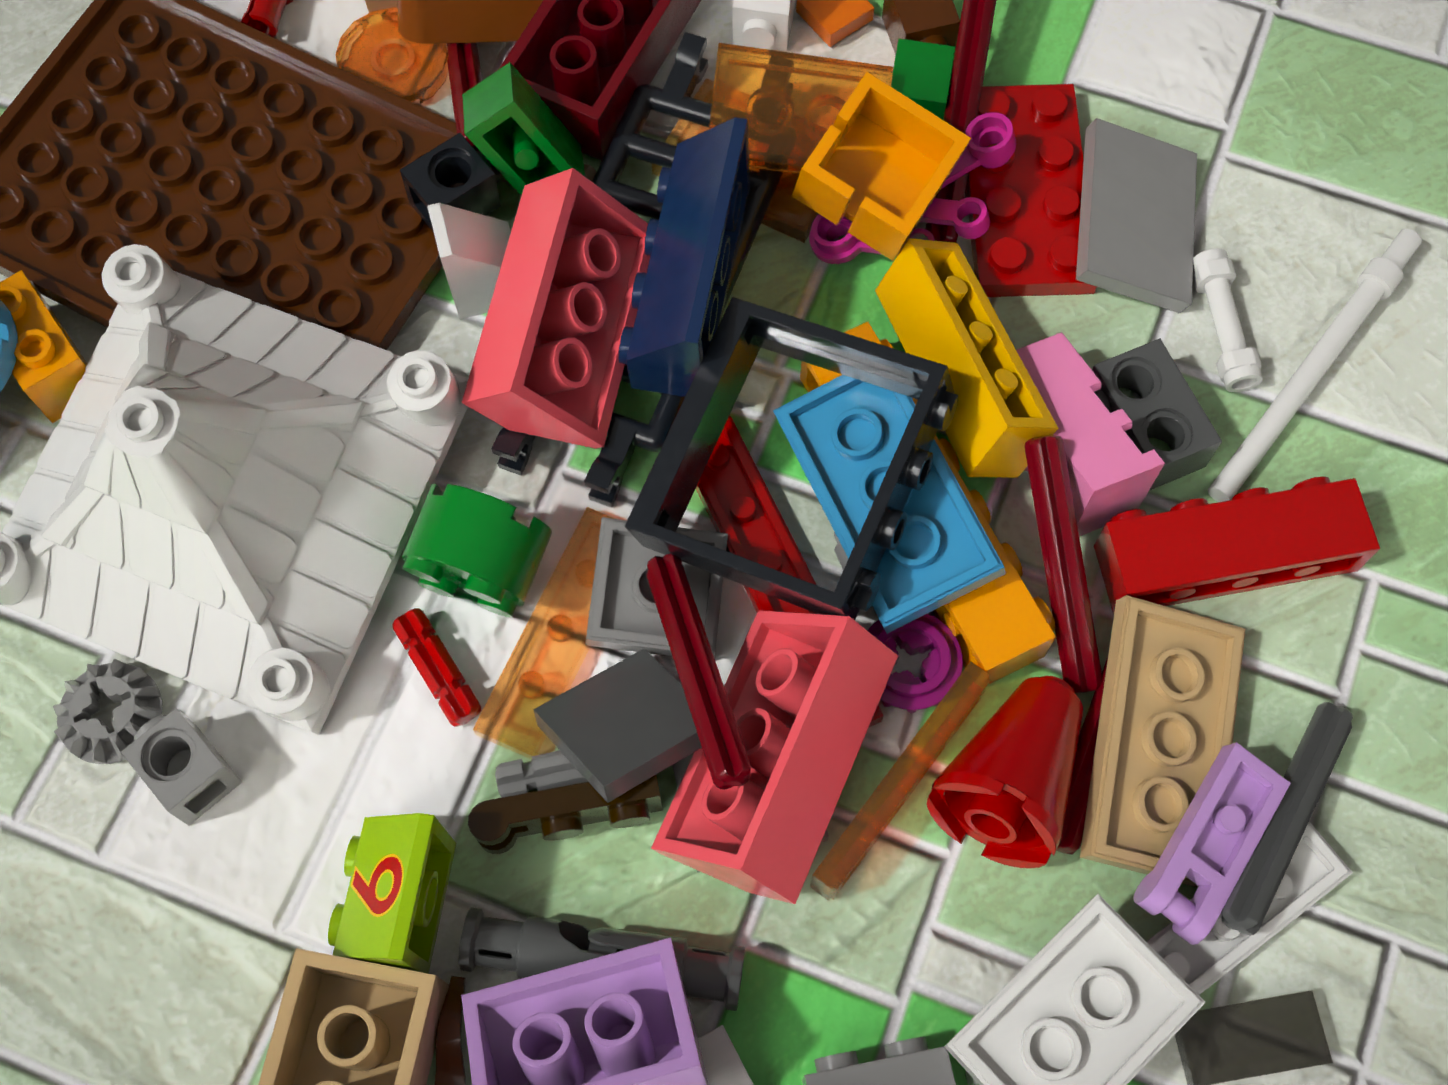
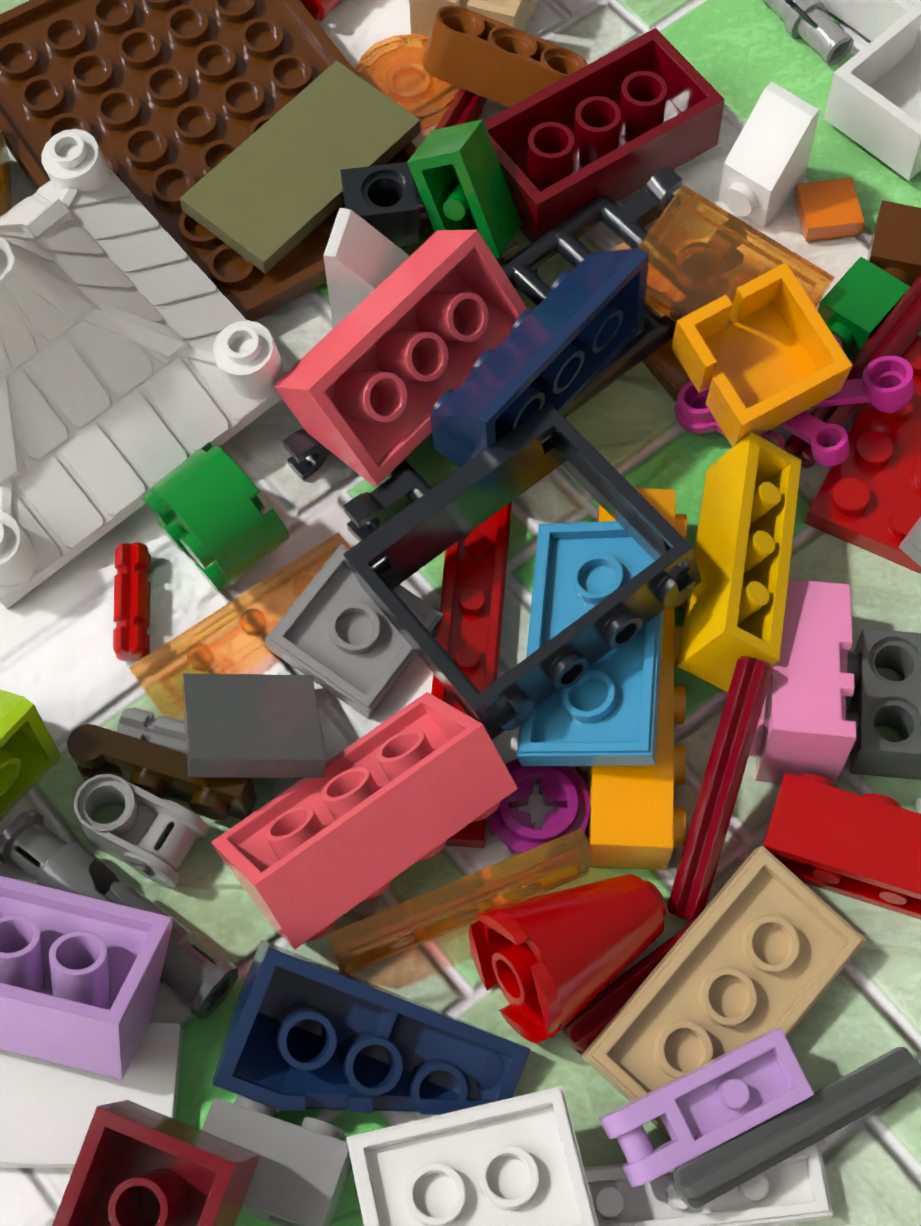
camera: 30 degrees right, 5 degrees down
dark red axle [646,553,751,790] -> none
none -> light grey piece [74,774,210,888]
none -> olive tile [179,61,421,274]
none -> dark blue wedge [212,940,530,1115]

